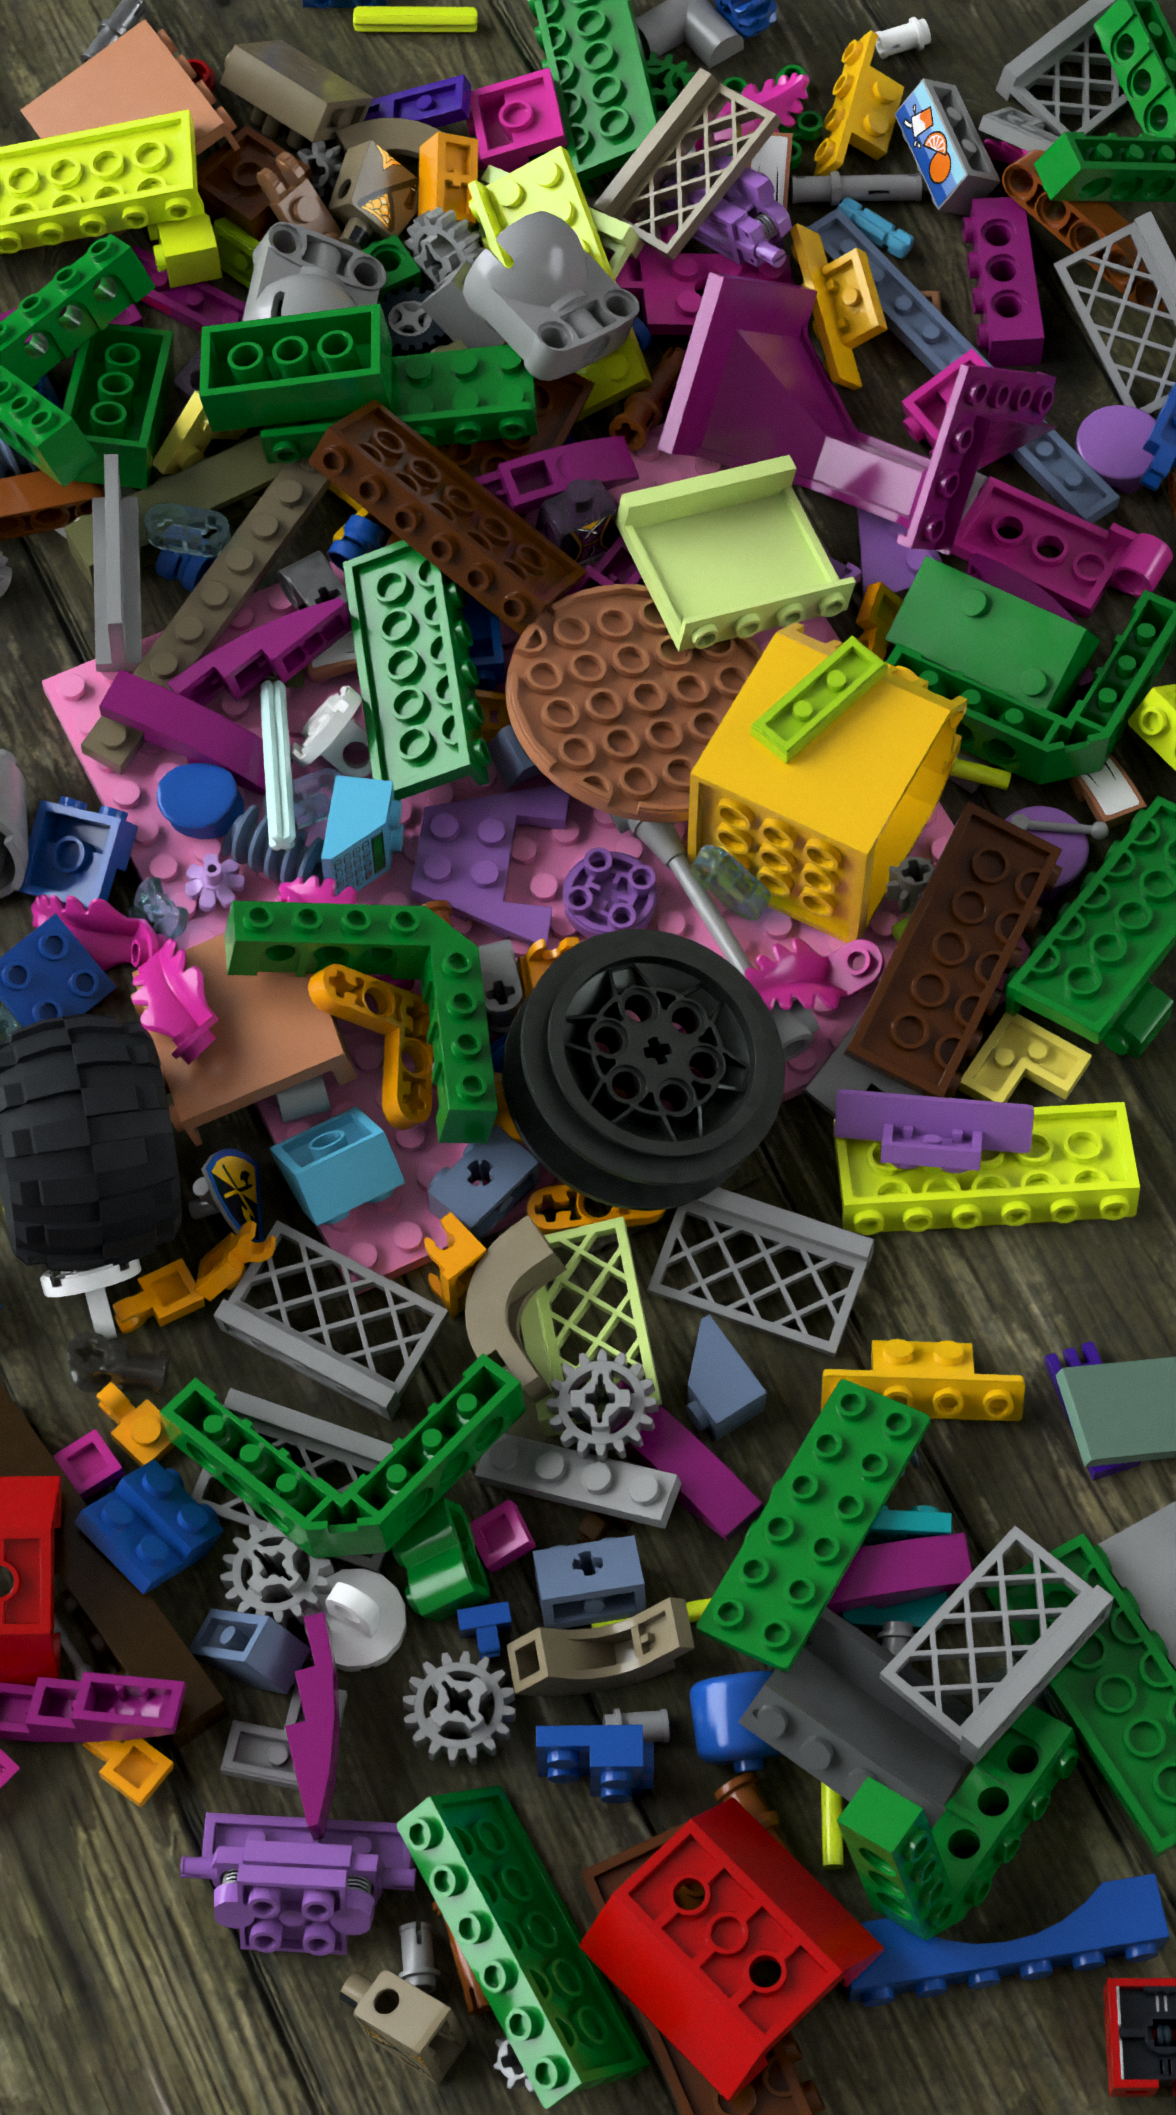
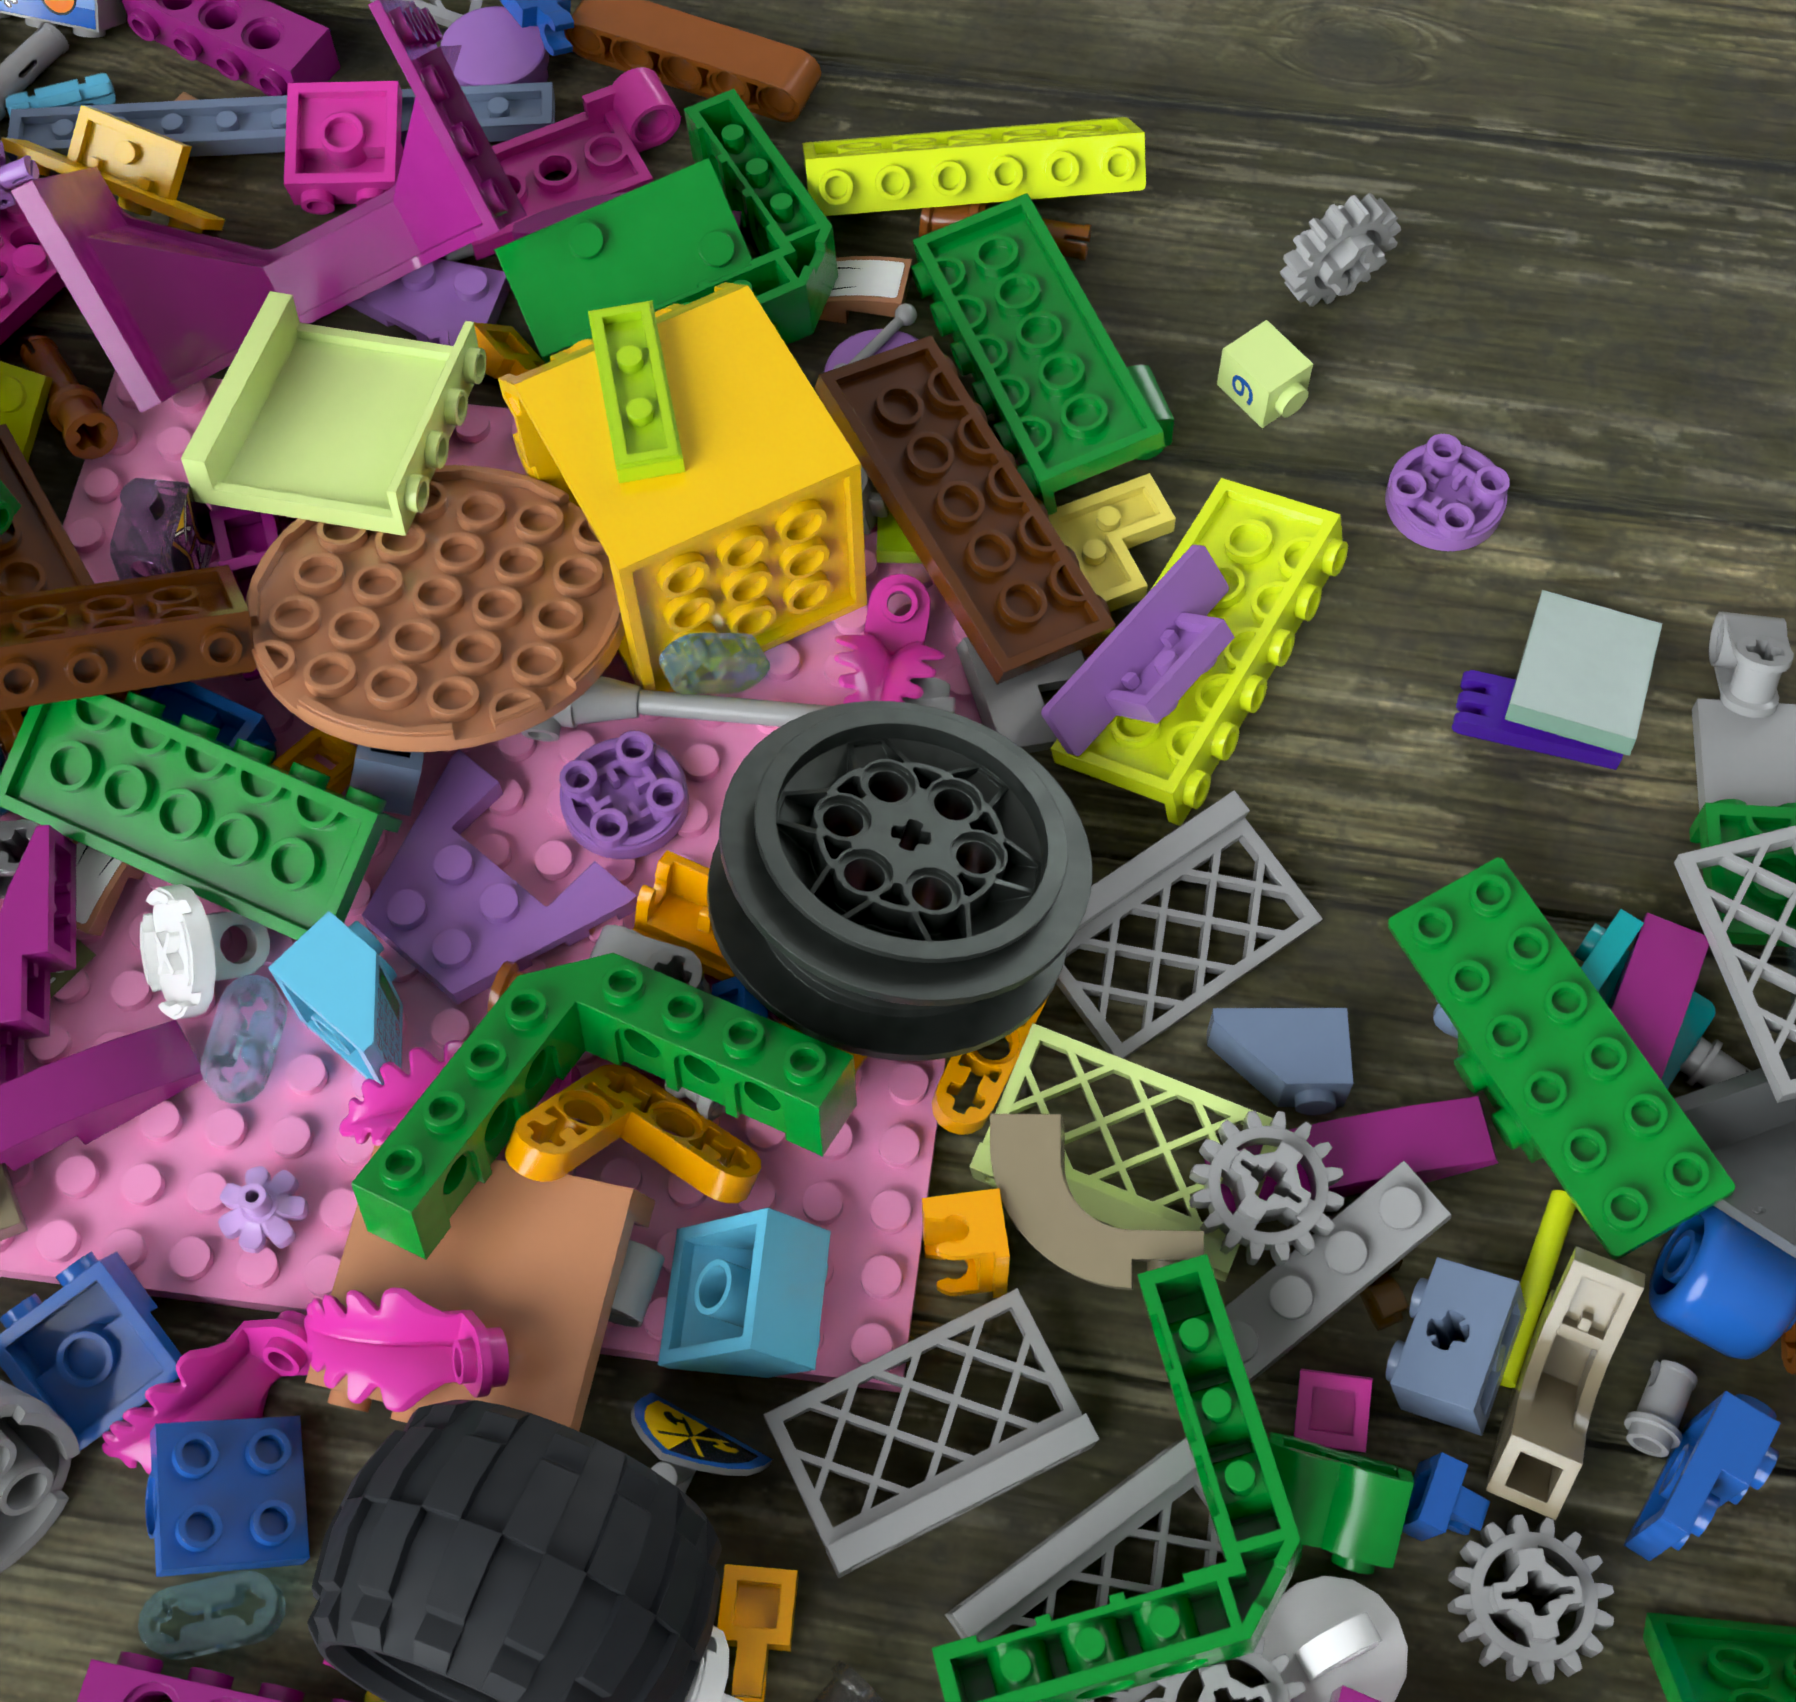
camera: 55 degrees left, 0 degrees up
clear light blue piece [129,877,189,940] -> none
blue piece [156,763,244,839] -> none
light orange plate [195,1221,276,1302] -> none
sand blue piece [221,804,324,884] -> none
light aqua axle [260,680,296,851] -> none
sand blue brick [428,1125,540,1241] -> none
magenta slope [473,436,639,515] -> none
yellow bracket [821,1339,1025,1421] -> none

